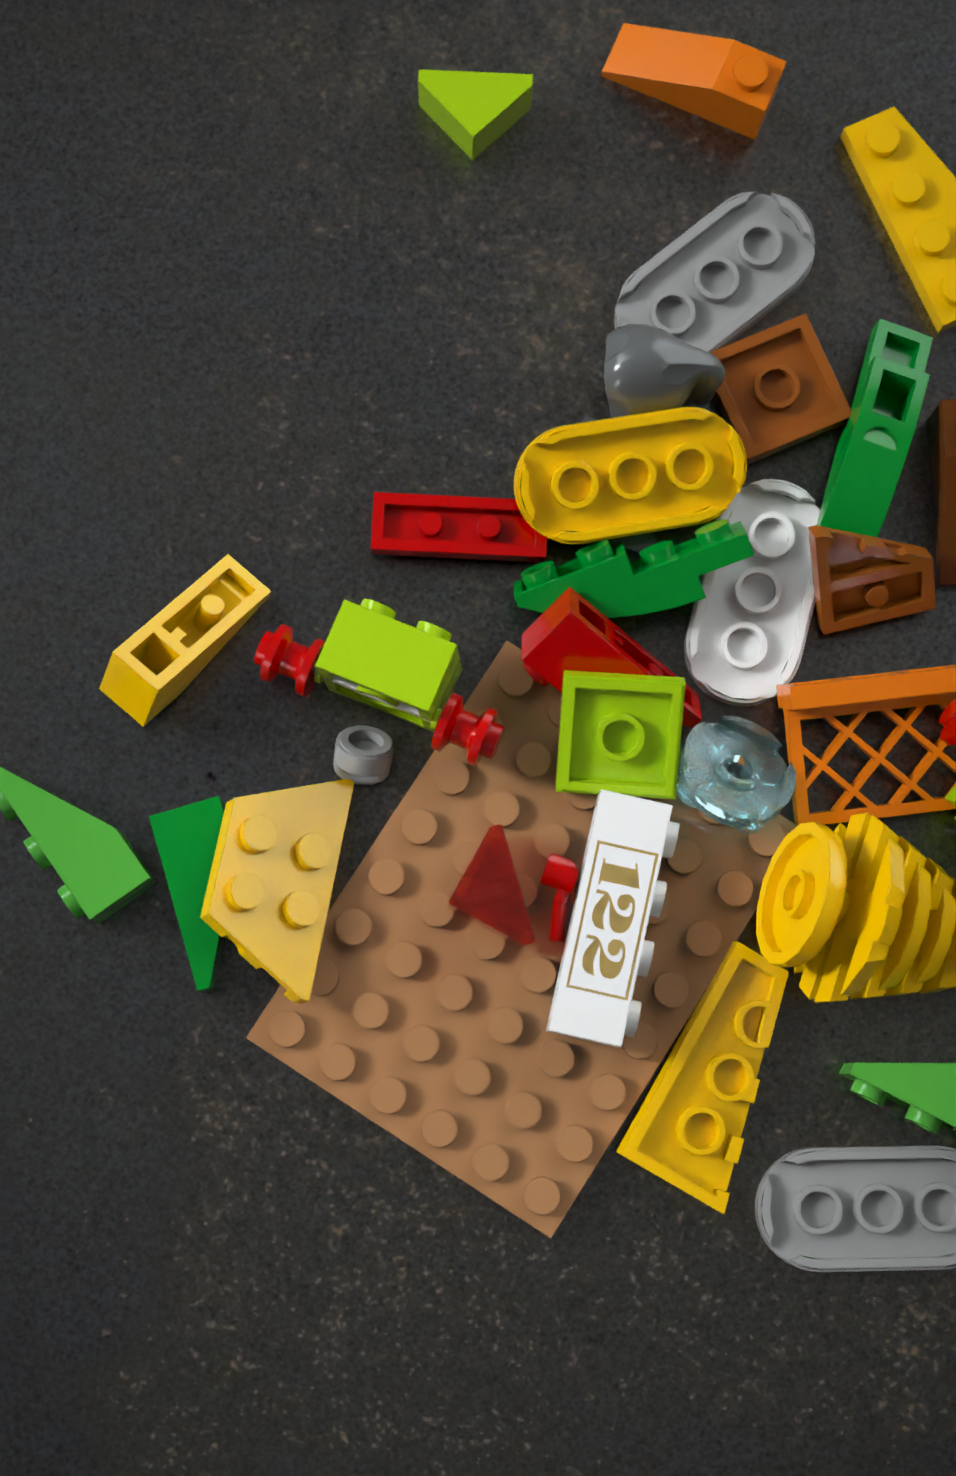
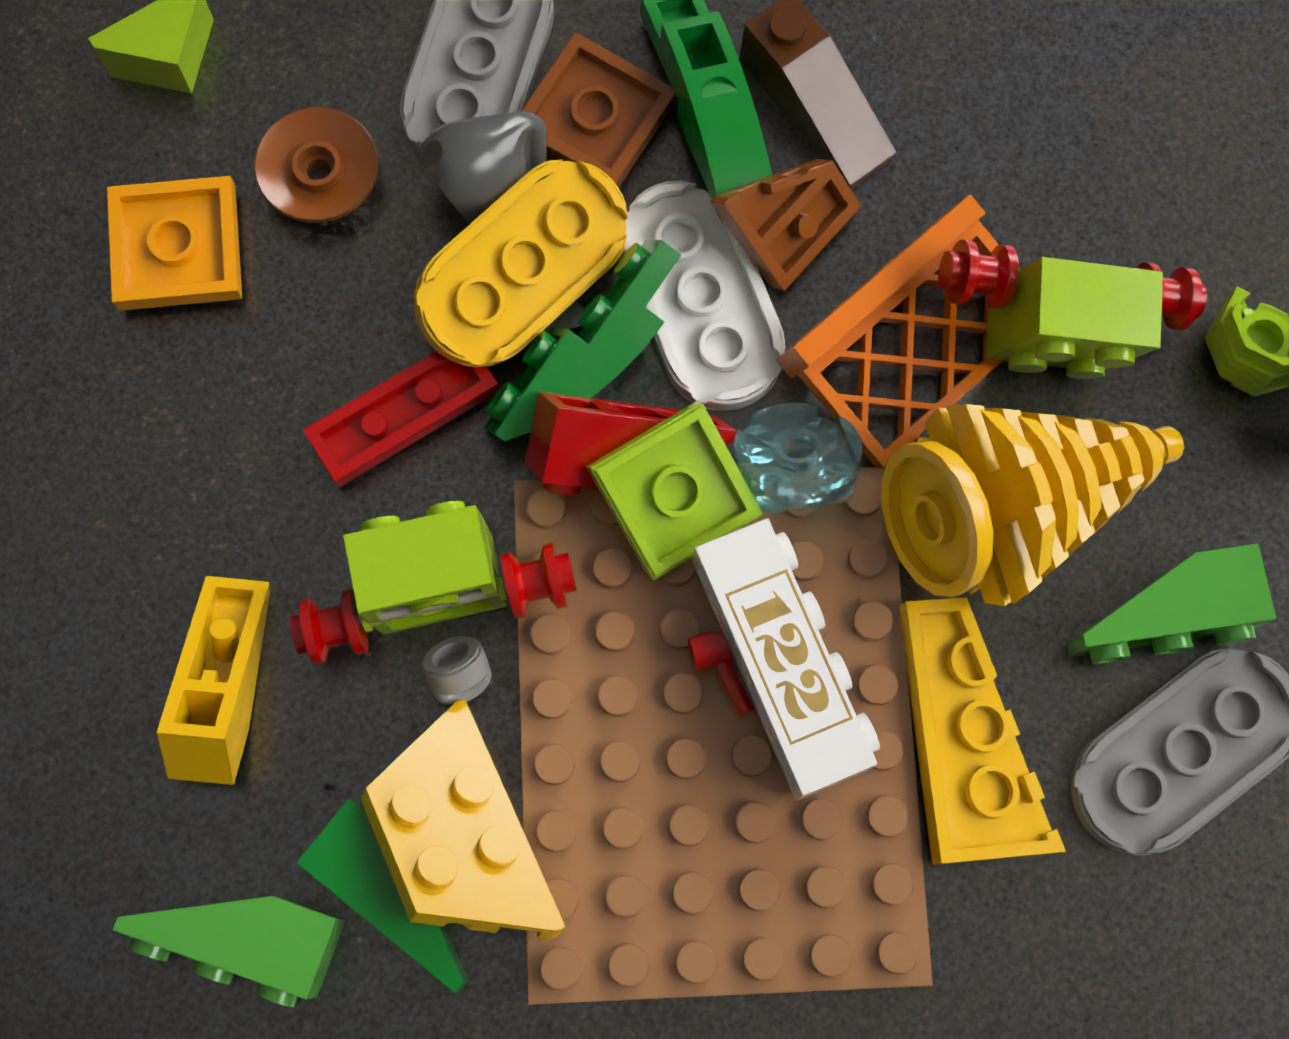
camera: 35 degrees left, 5 degrees down
clear red slope [448,824,536,949] -> none
none -> light orange plate [107,176,242,311]
none -> dark orange dish [255,107,378,223]

